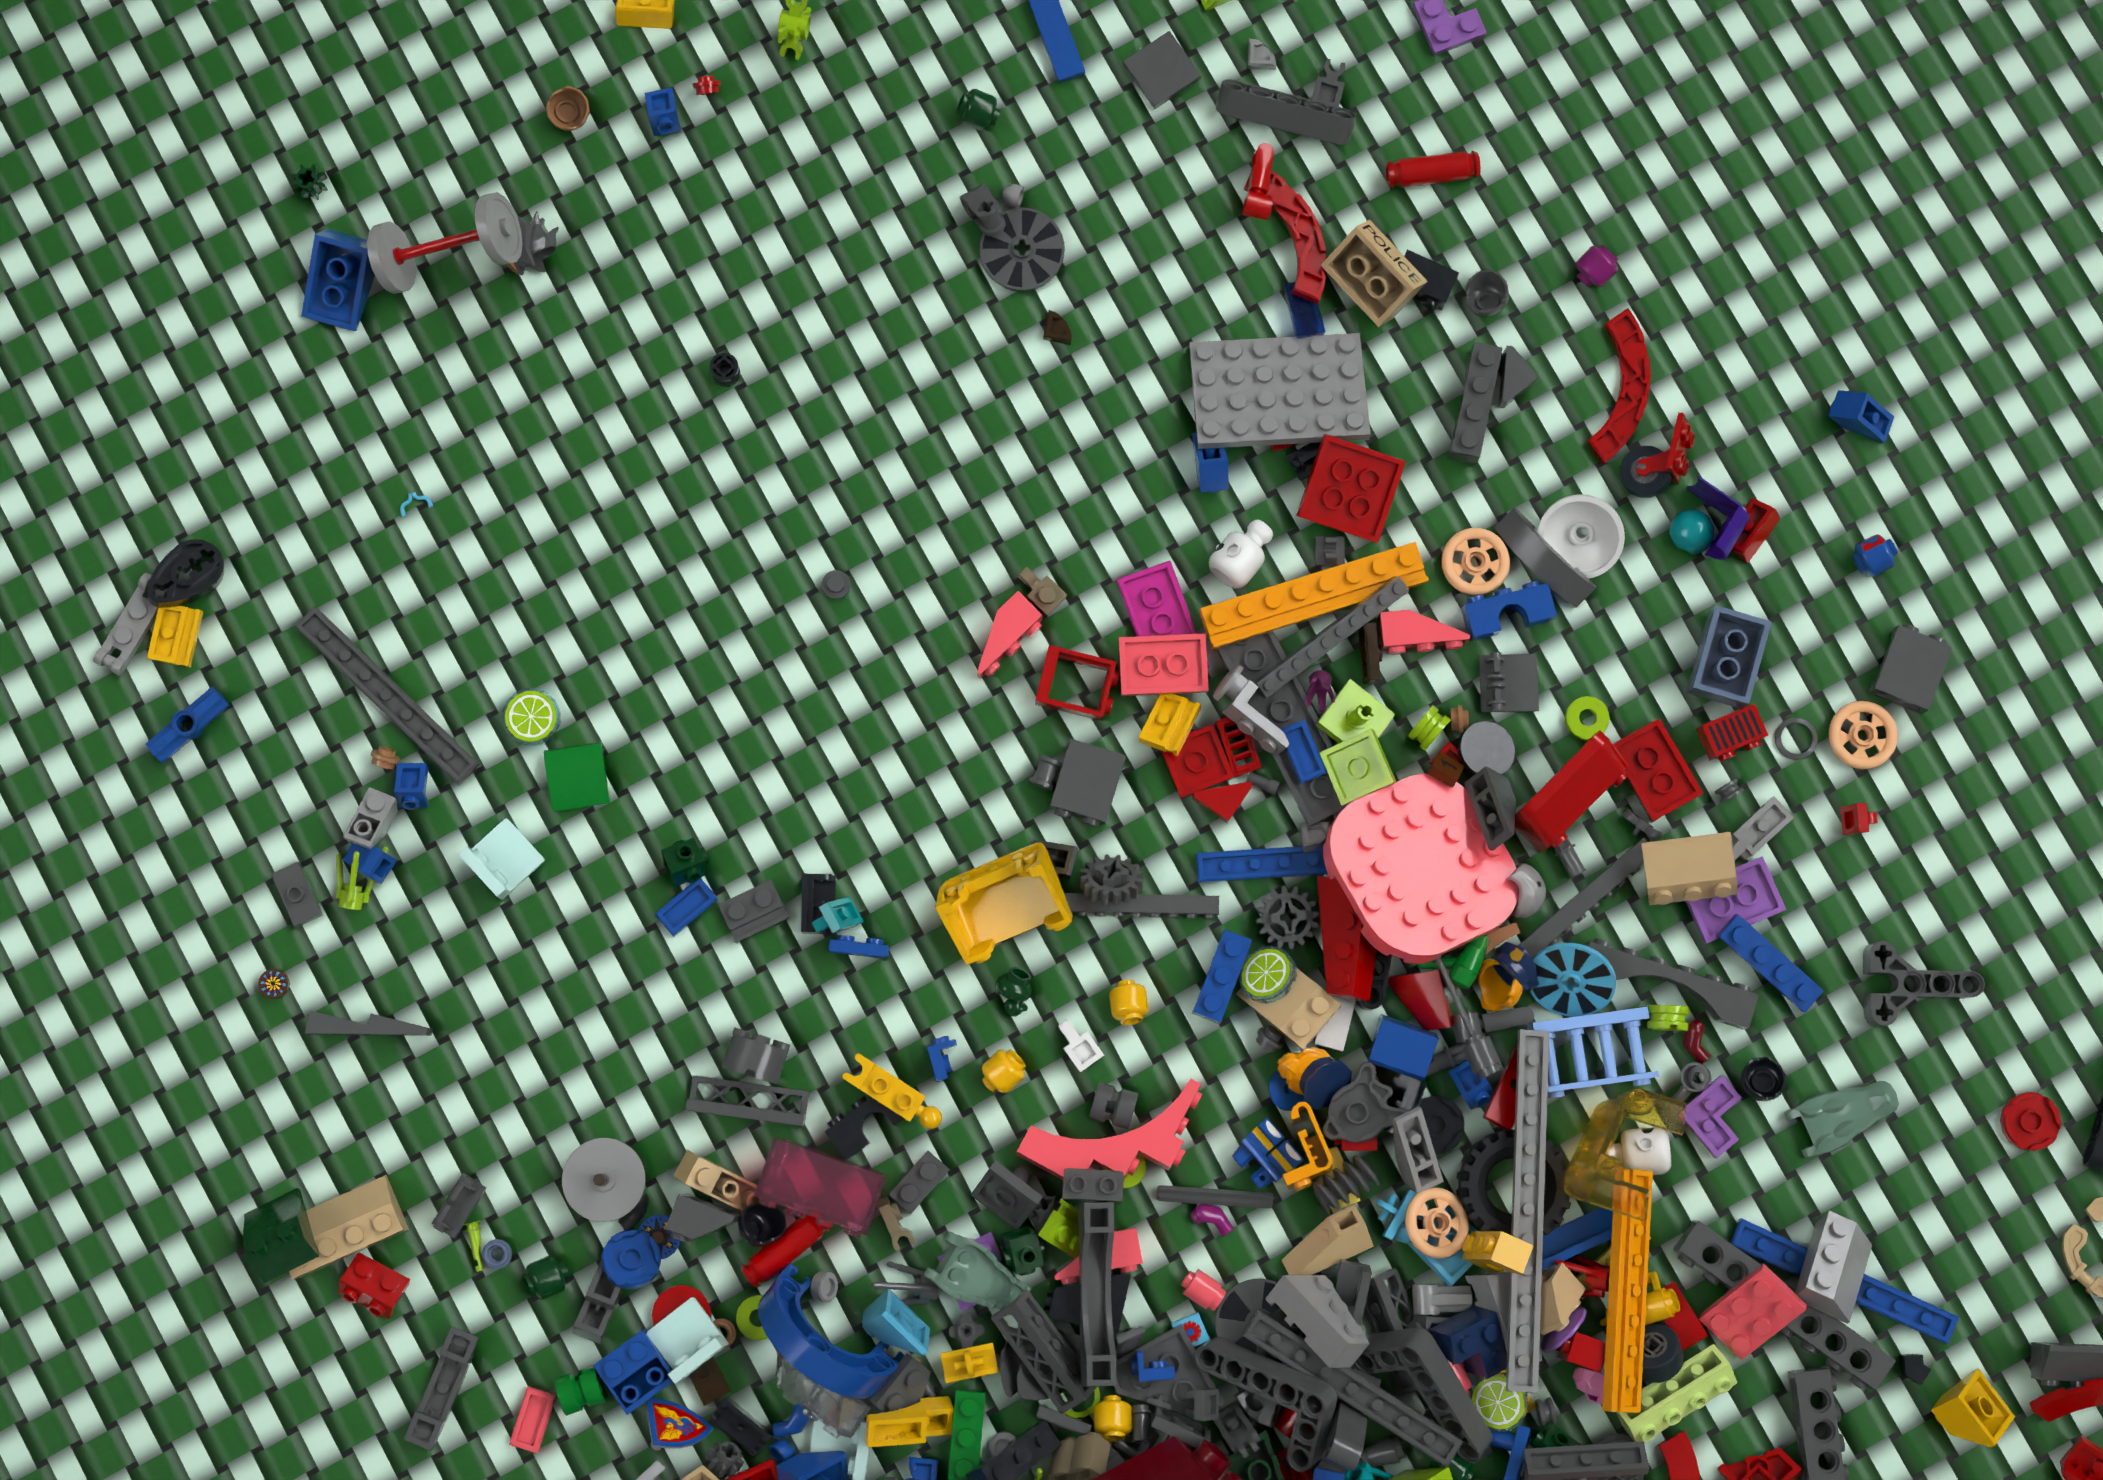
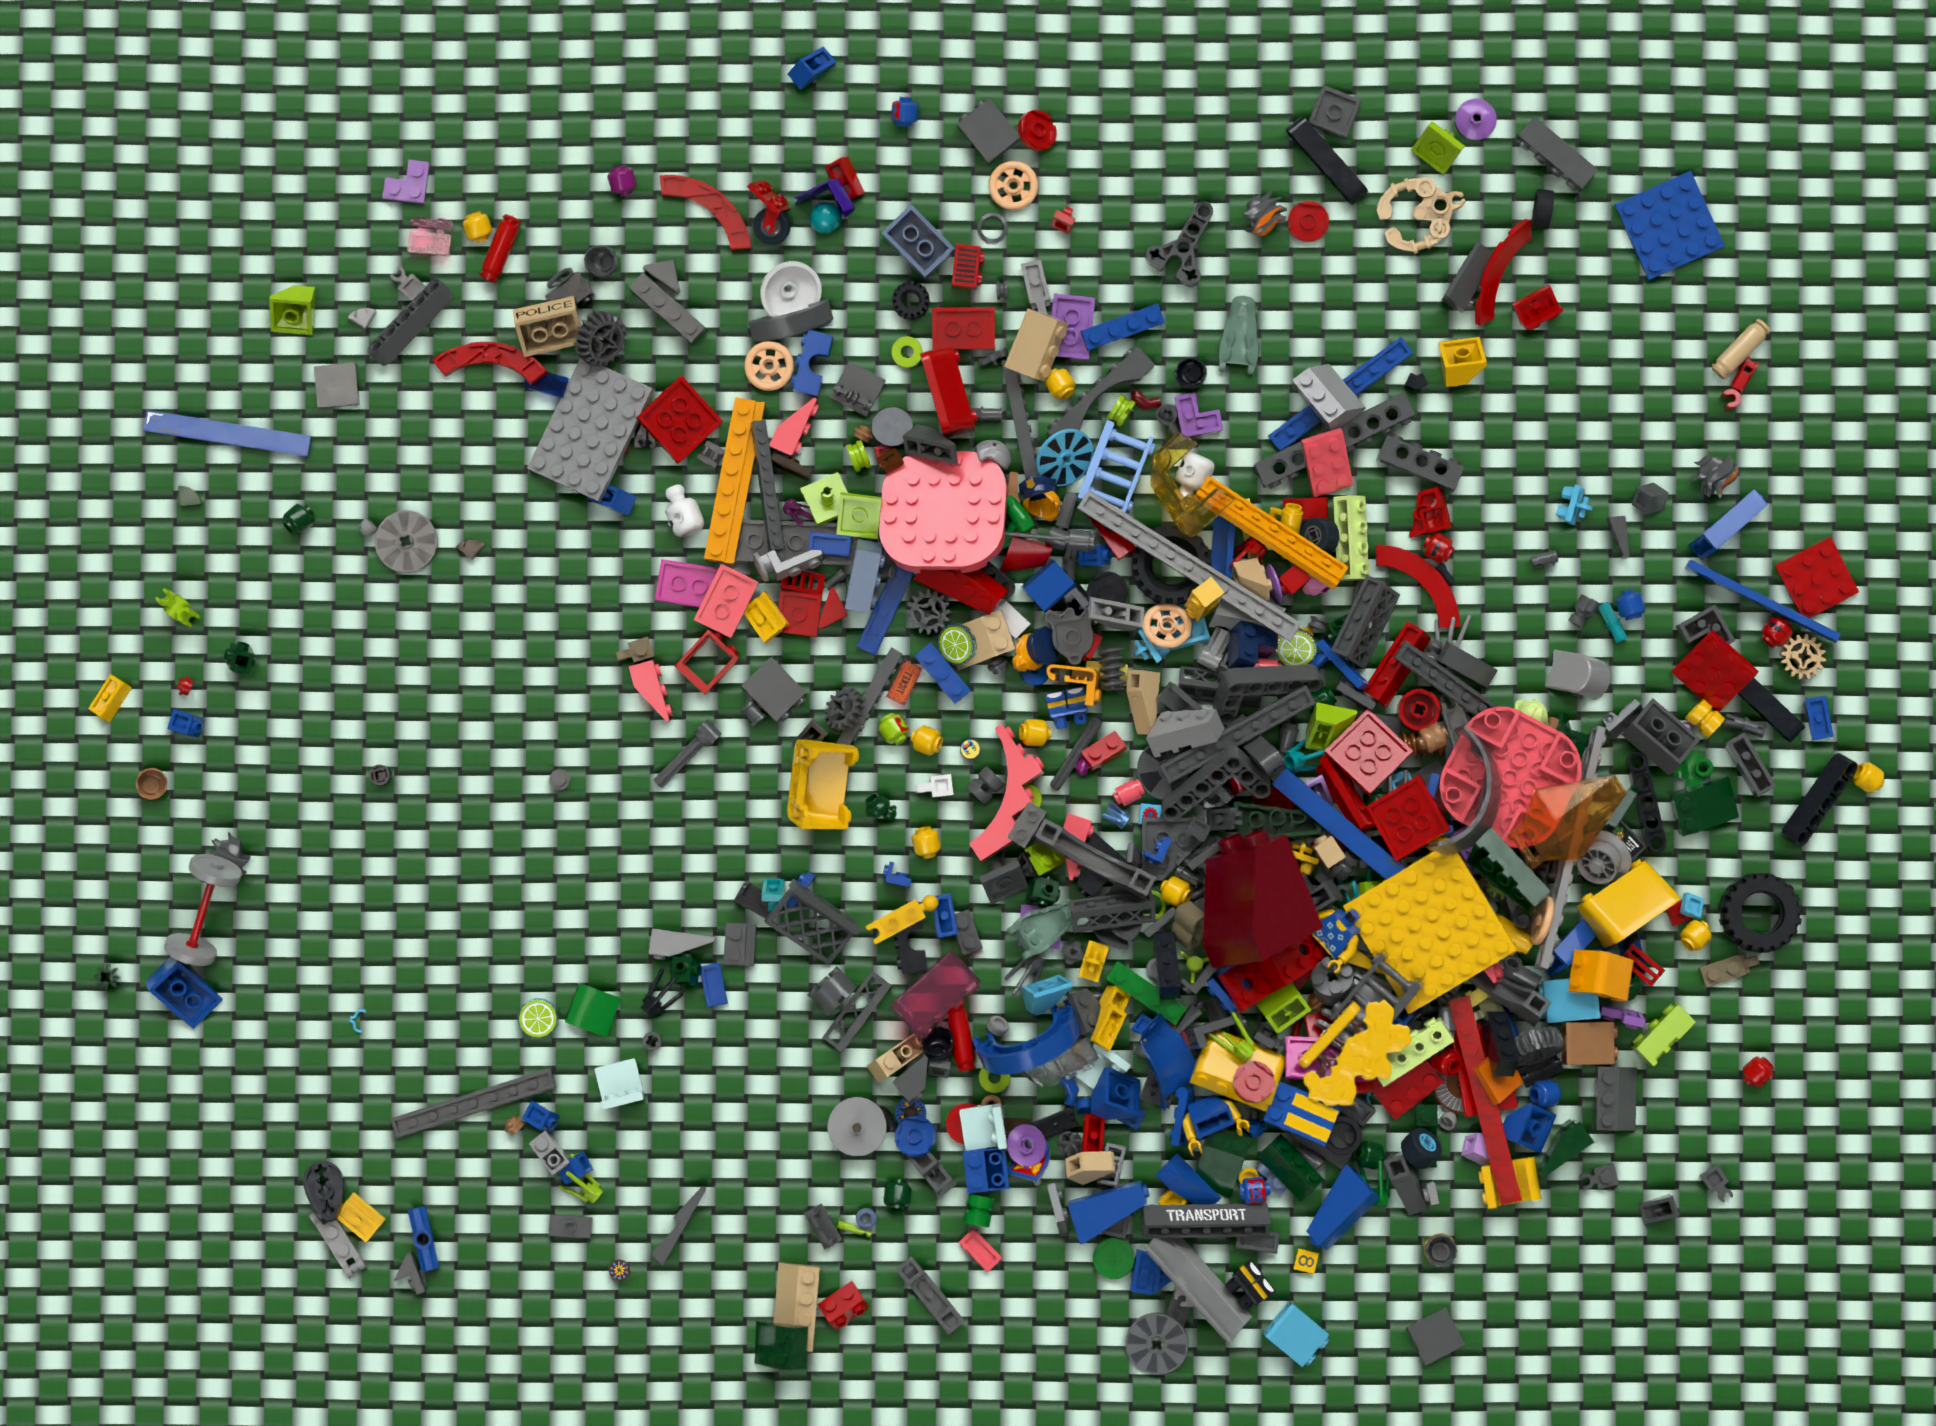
camera: 55 degrees left, 5 degrees up
dark tan plate [877,1196,915,1251] -> none
dark grey piece [959,183,1006,236] -> none
red piece [1242,143,1274,221] -> none
none -> dark green brick [224,642,256,674]
none -> dark grey slope [394,1251,427,1295]
none -> clear pink plate [407,216,453,257]
none -> yellow head [462,211,493,243]
none -> dark grey piece [547,268,573,288]
none -> dark grey gear [574,310,628,367]
none -> black plant [641,969,683,1018]
none -> dark grey bush [643,1032,662,1051]
none -> light grey slope [649,929,716,960]
none -> dark grey axle [654,719,722,788]
none -> dark grey fence [764,879,862,965]
none -> sand blue brick [845,539,885,614]
none -> lime head [878,713,909,745]
none -> tile [886,659,923,706]
none -> black tyre [892,281,930,320]
none -> dark grey tile [928,1056,951,1078]
none -> blue slope [933,893,958,938]
none -> tile [960,739,981,760]
none -> medium lavender dish [1007,1124,1046,1166]
none -> red tile [1018,110,1057,152]
none -> yellow head [1019,719,1051,747]
none -> yellow head [1045,368,1076,400]
none -> plate [1081,731,1127,771]
none -> flat silver piece [1100,801,1132,829]
none -> dark grey hair [1244,190,1287,236]

